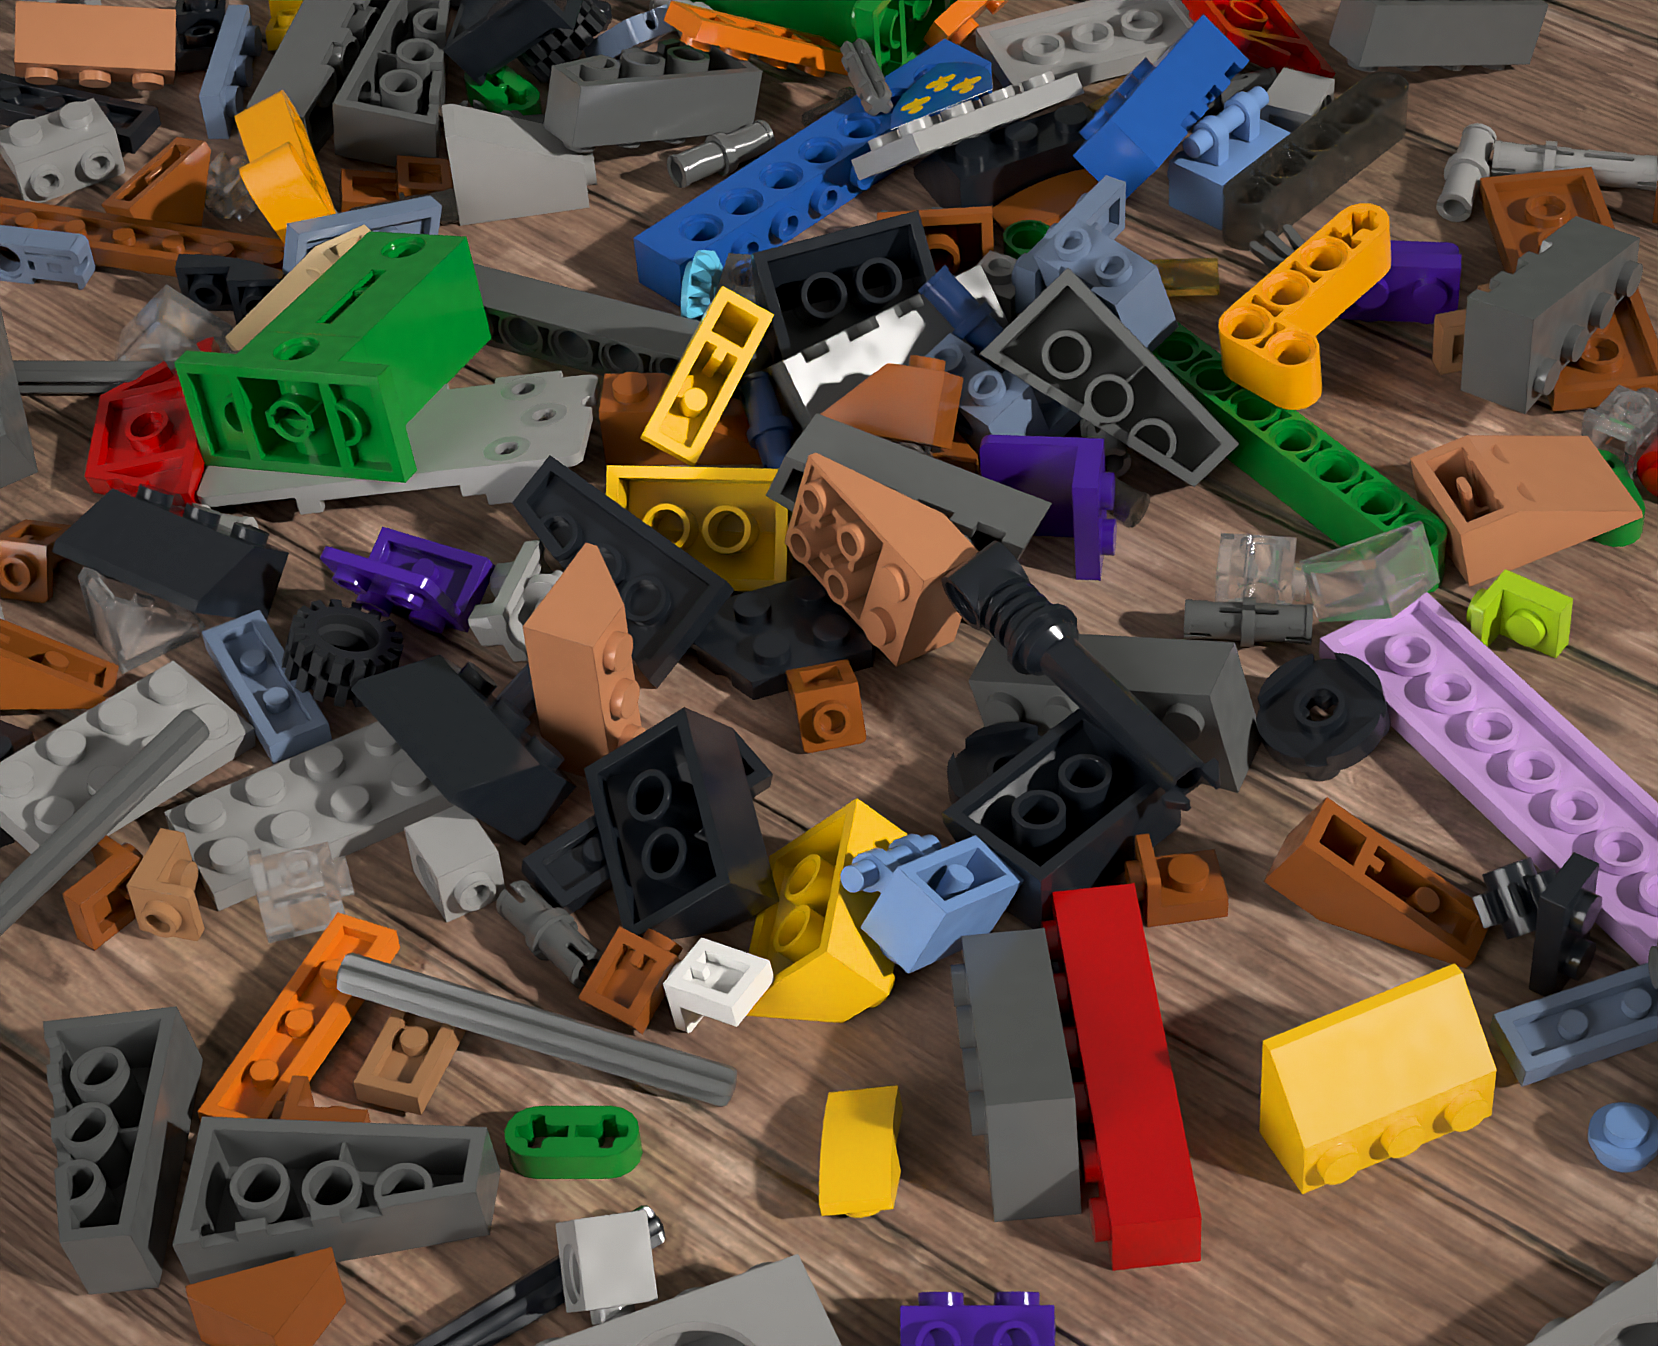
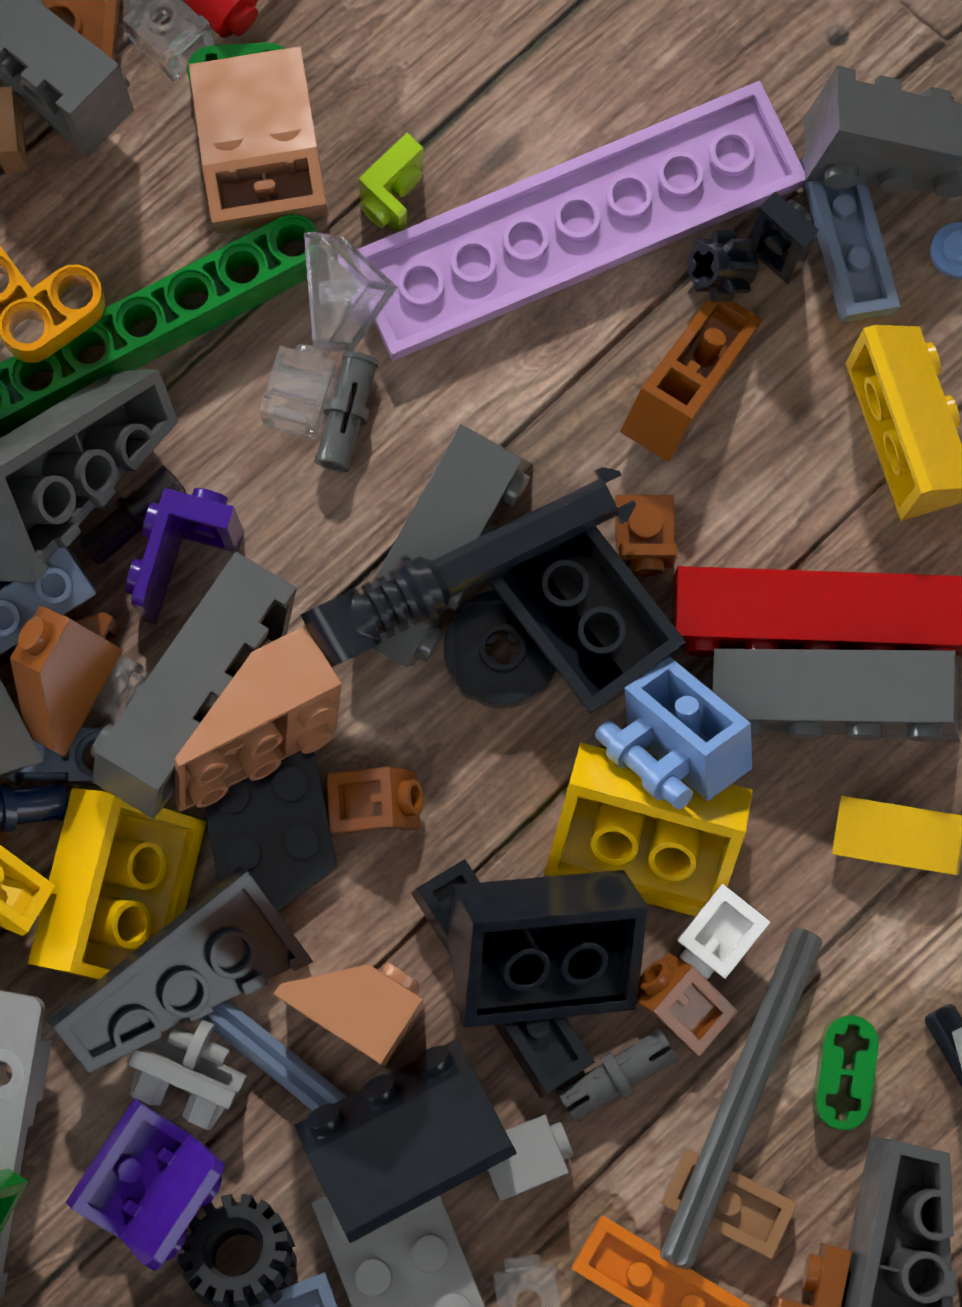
camera: 90 degrees left, 35 degrees up
black plate [1256,652,1391,781] -> none

